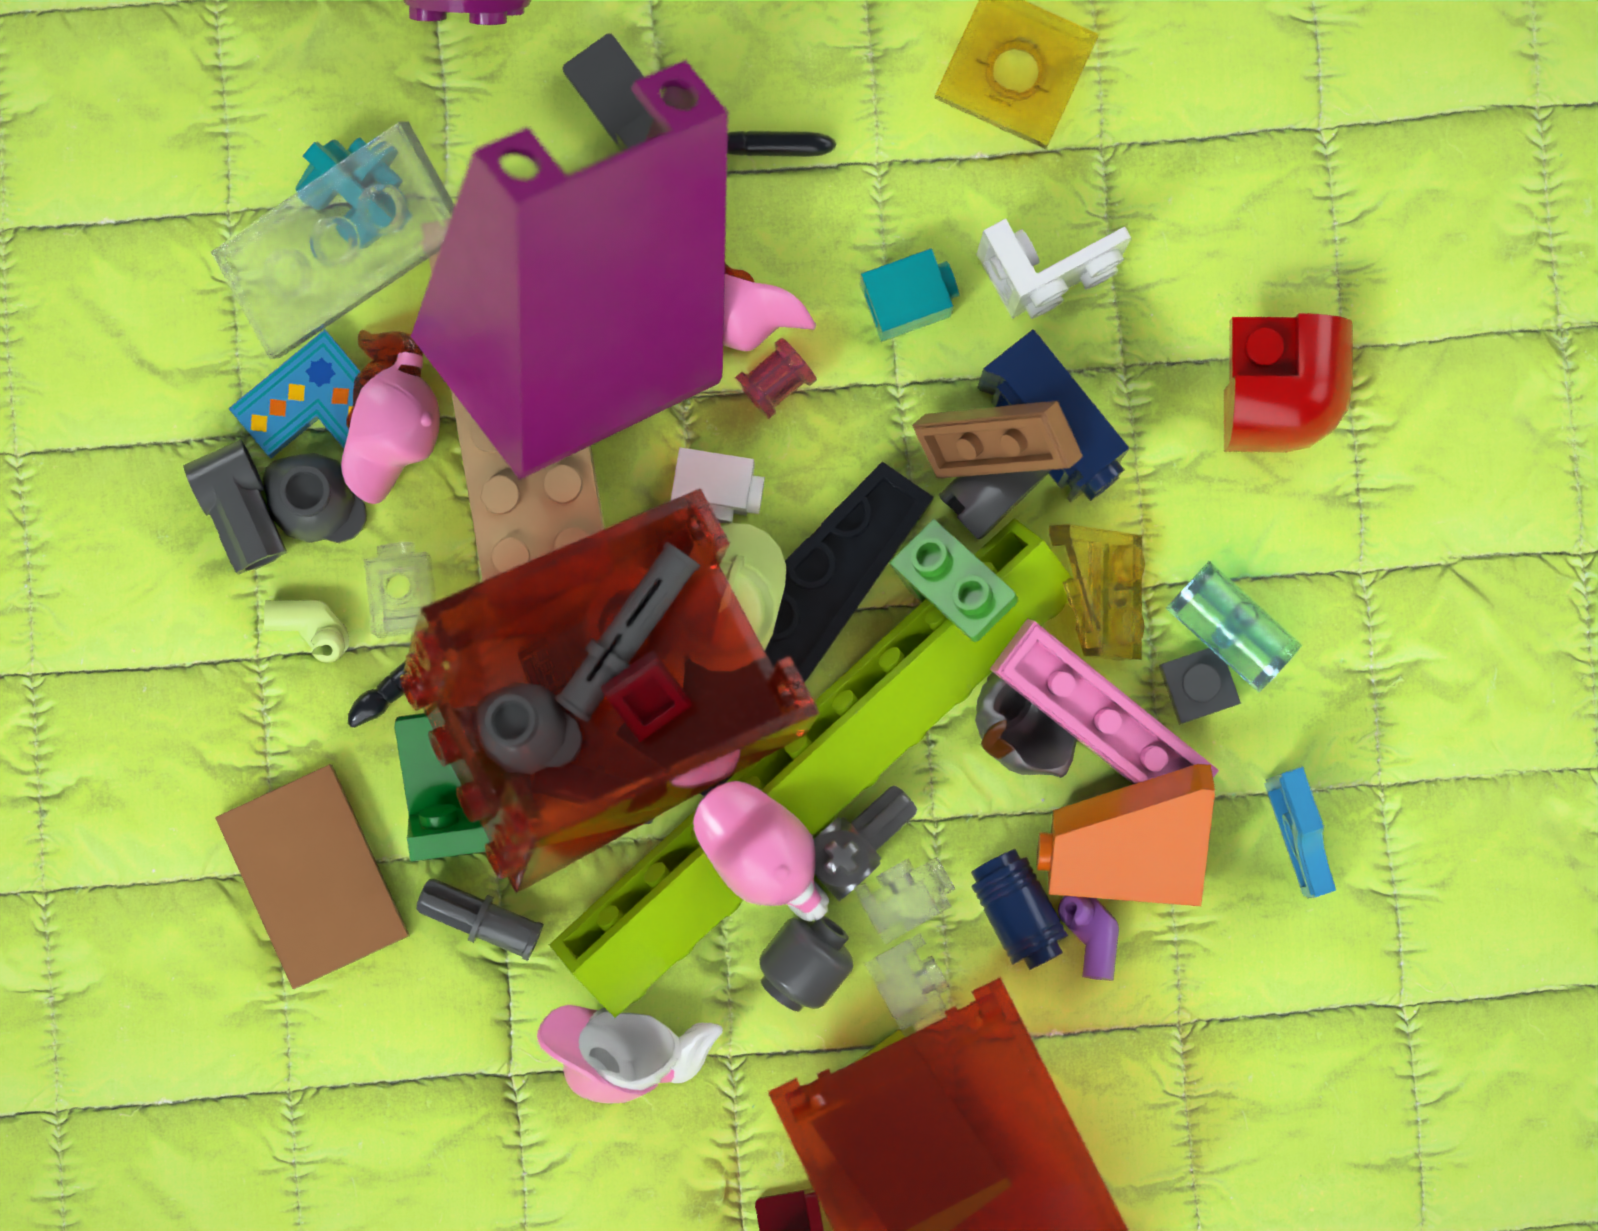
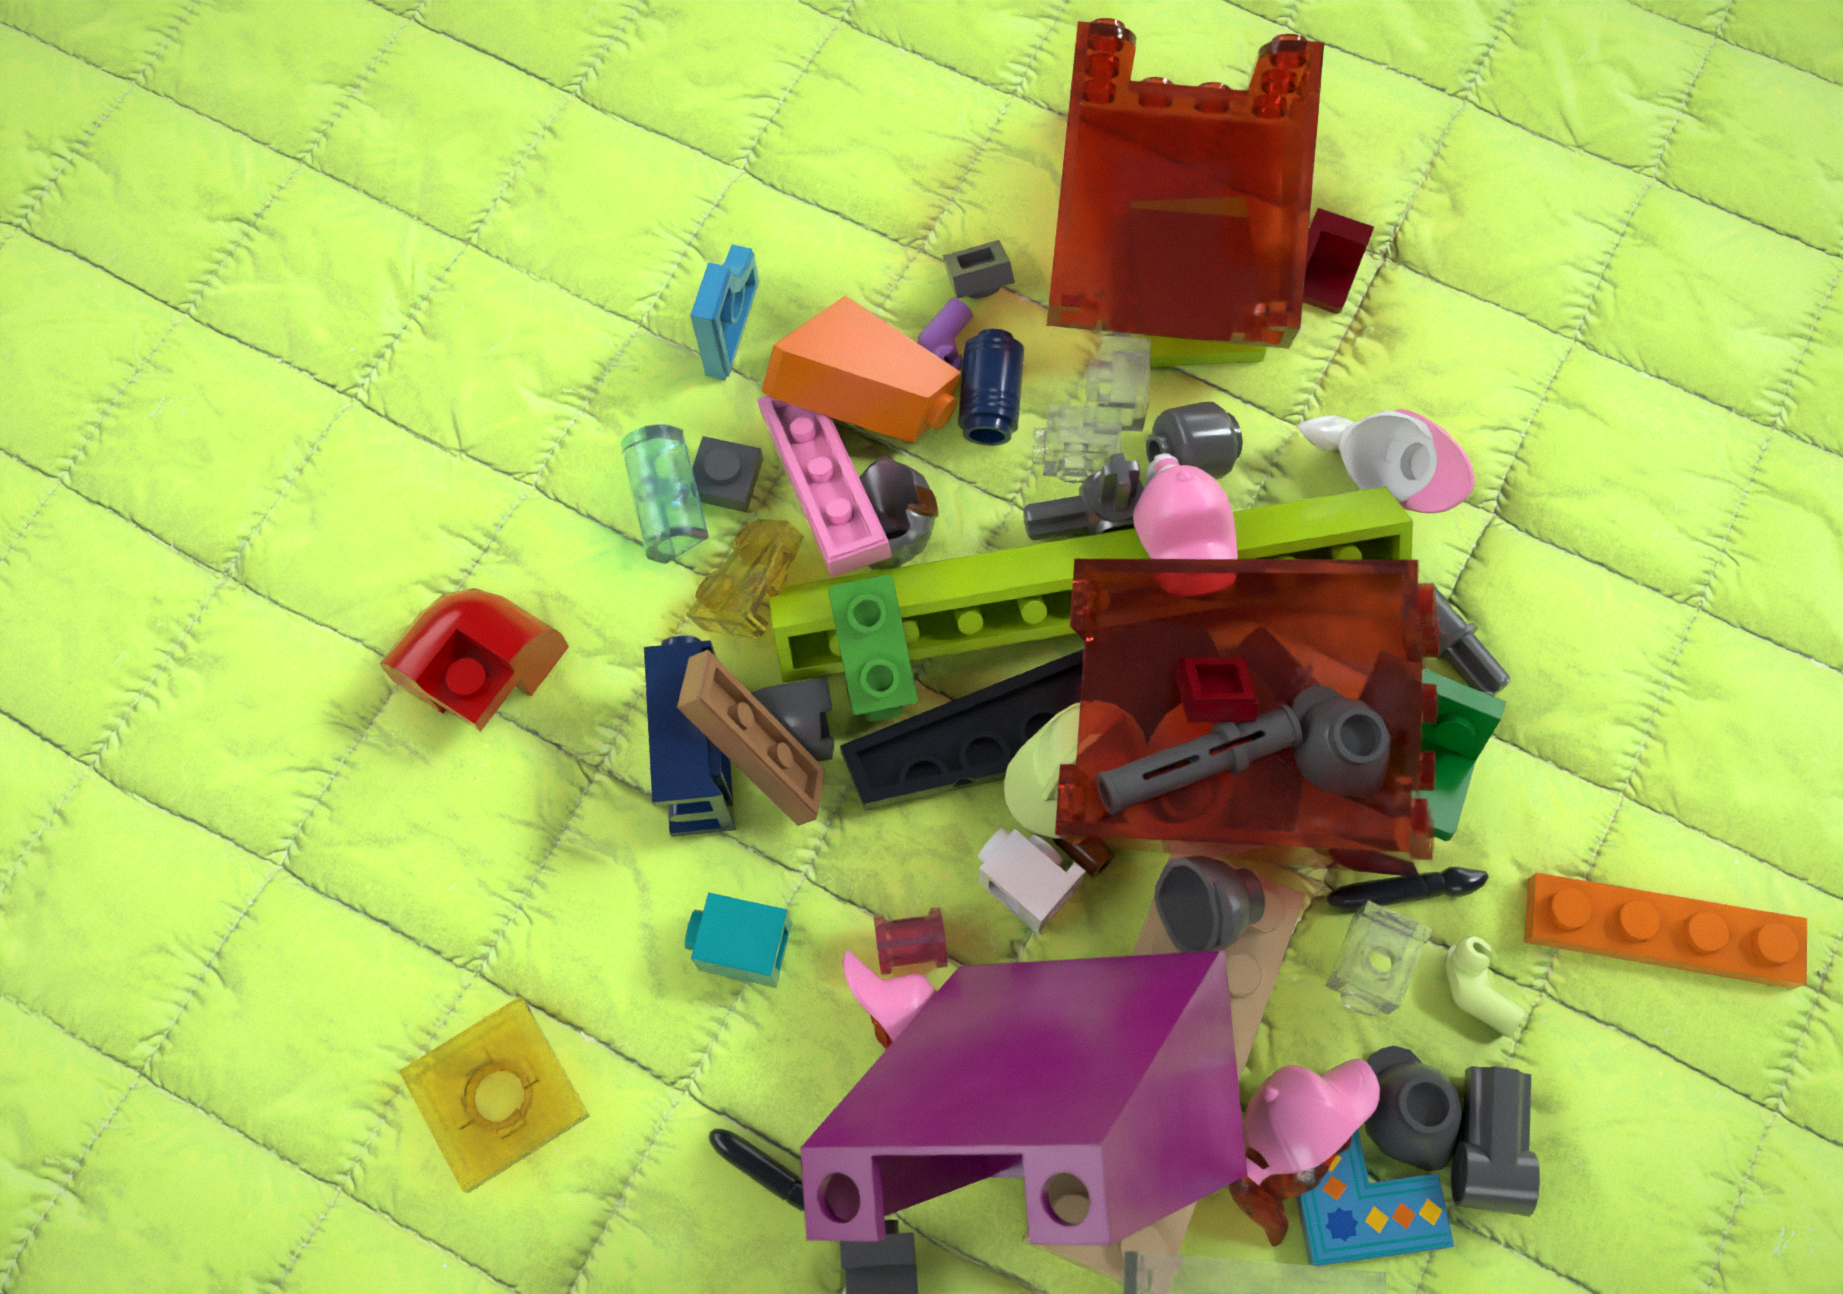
camera: 145 degrees left, 15 degrees down
medium nougat tile [215,764,410,989] -> none
white bracket [976,219,1131,319] -> none
none -> dark grey plate [943,240,1015,299]
none -> dark grey piece [1154,856,1265,952]
none -> orange plate [1524,872,1807,989]

